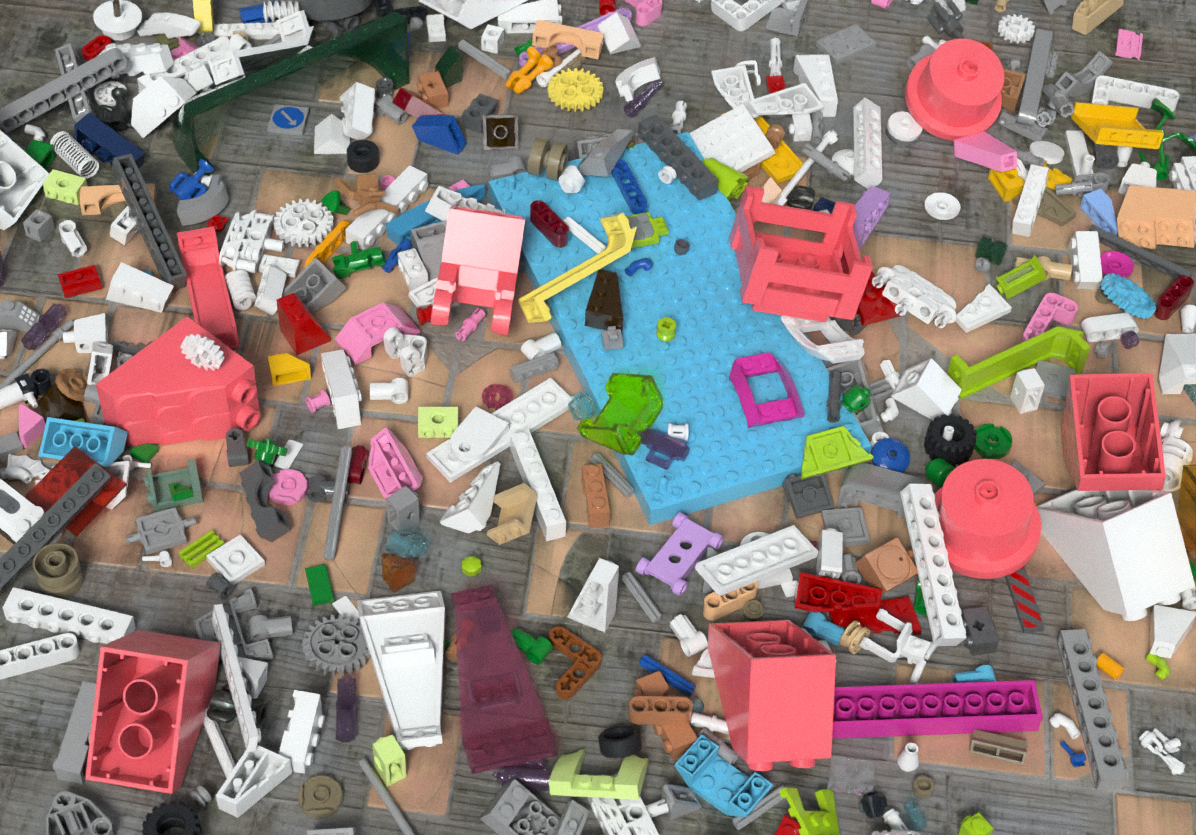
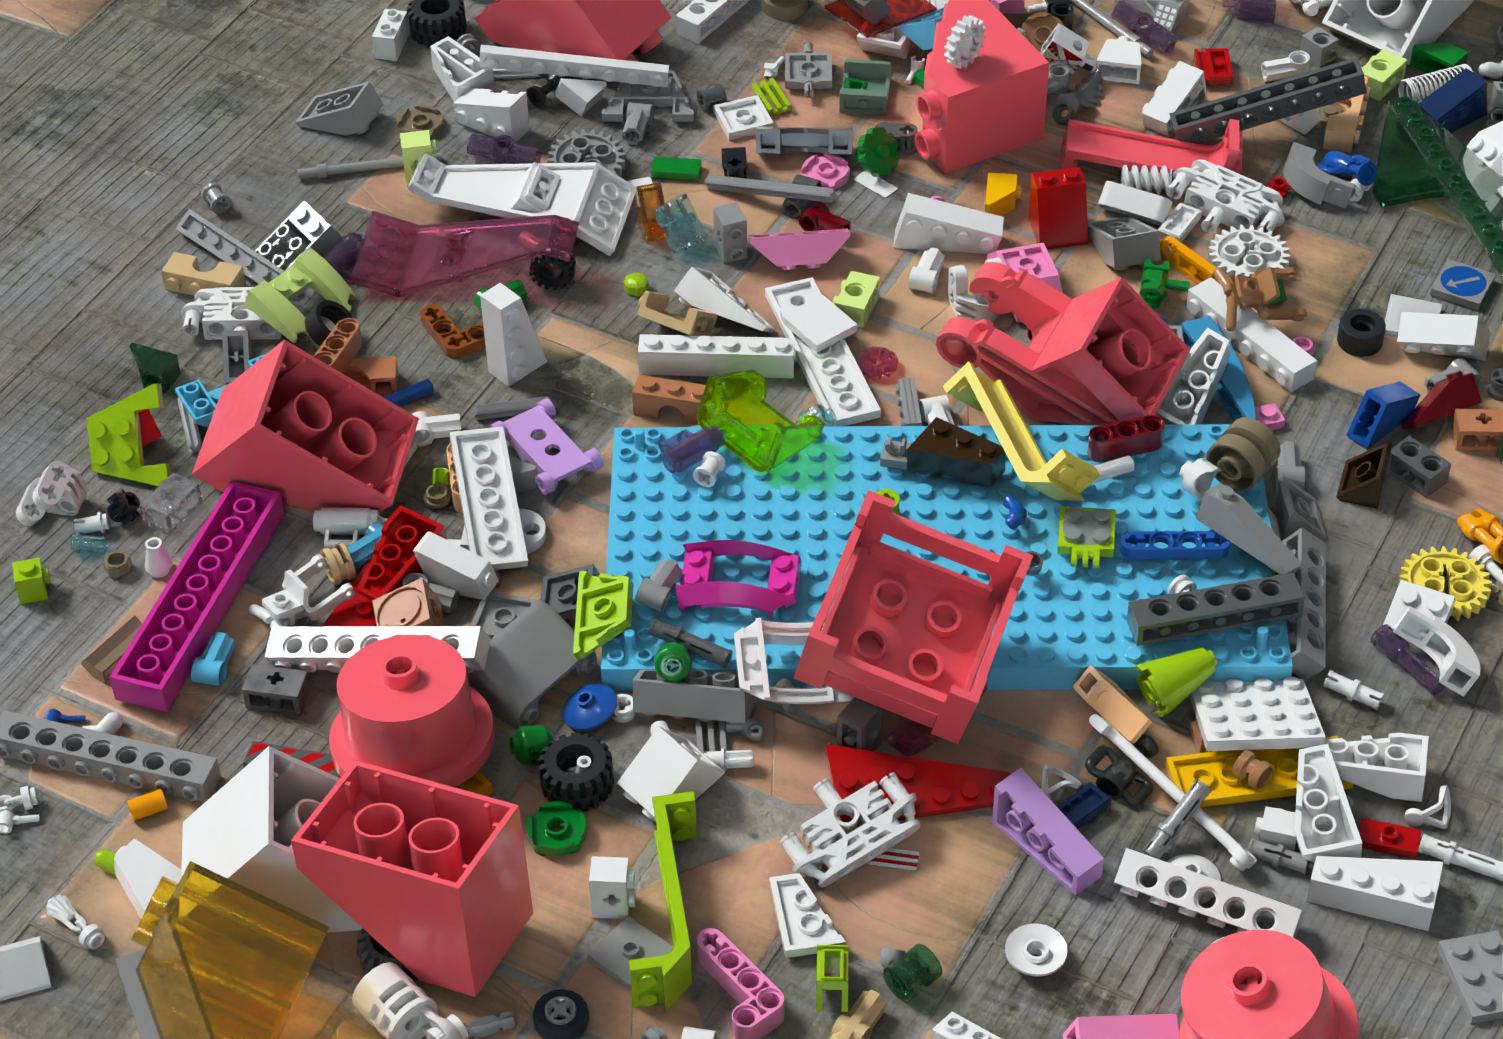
camera: 115 degrees right, 5 degrees down
none -> lime hand [432,468,449,485]
none -> light grey piece [635,559,683,612]
none -> black piece [721,147,747,179]
none -> white wing [1382,580,1456,633]

